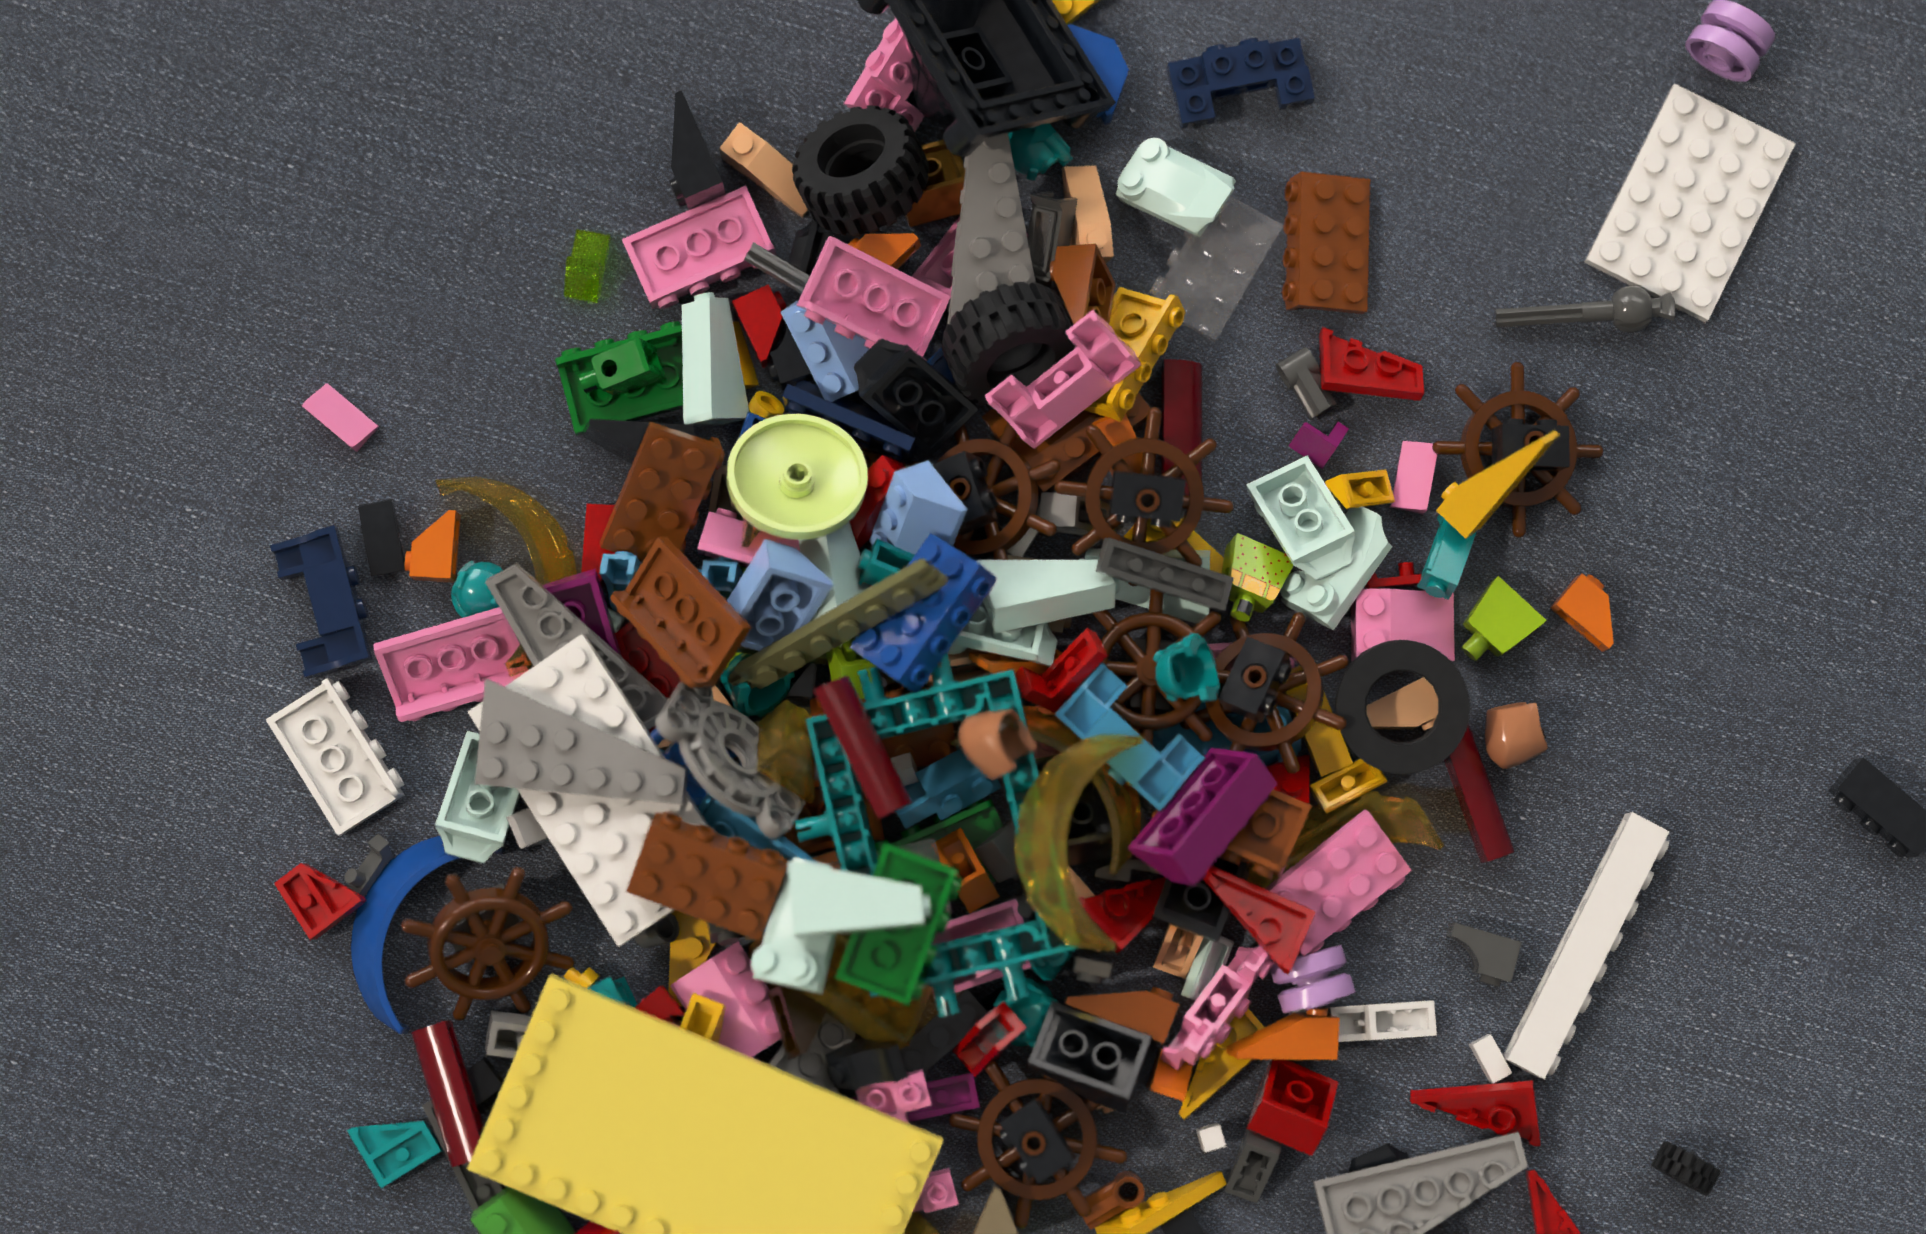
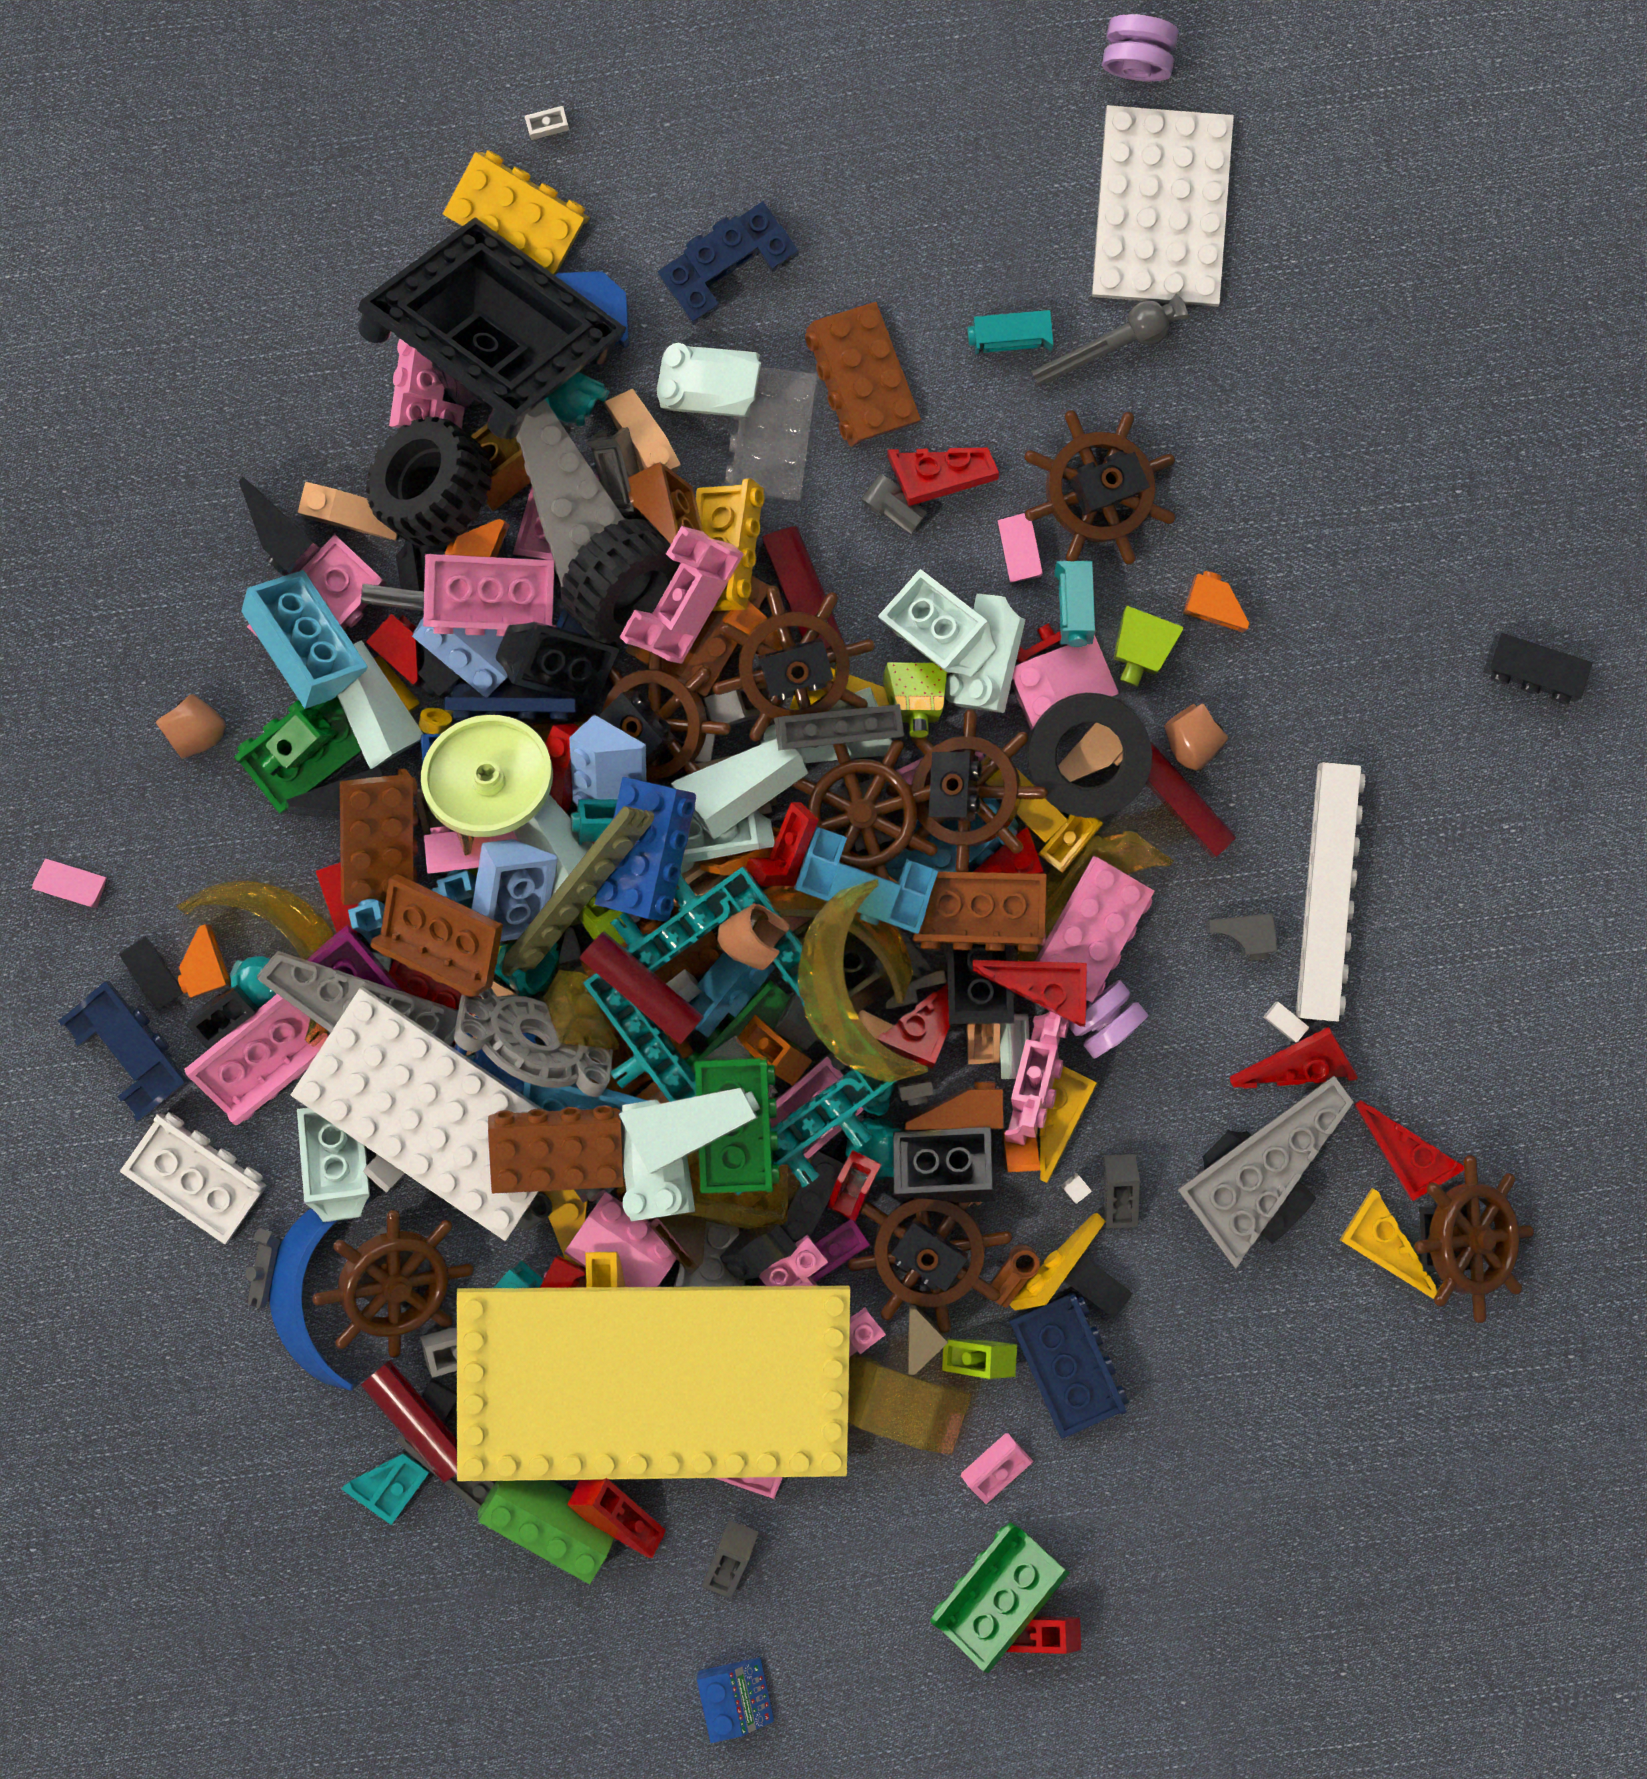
camera: 25 degrees left, 5 degrees up
red wing [274,863,367,940] -> none
light grey wing [475,679,688,804] -> none
yellow tile [563,967,600,988] -> none
clear neon green slope [564,229,611,303] -> none
magenta slope [1128,748,1277,886] -> none
teal helmet [1153,633,1220,703] -> none
orange slope [1226,1007,1339,1060] -> none
red brick [1247,1059,1339,1156] -> none
magenta panel [1288,422,1349,469] -> none
white slope [1289,1000,1437,1042] -> none
yellow slope [1325,469,1395,509] -> none
yellow slope [1436,430,1559,539] -> none
black tyre [1651,1141,1721,1196] -> none
none -> nougat piece [156,694,226,759]
none -> black arch [186,985,258,1049]
none -> medium azure slope [241,570,368,709]
none -> teal window [967,310,1053,355]

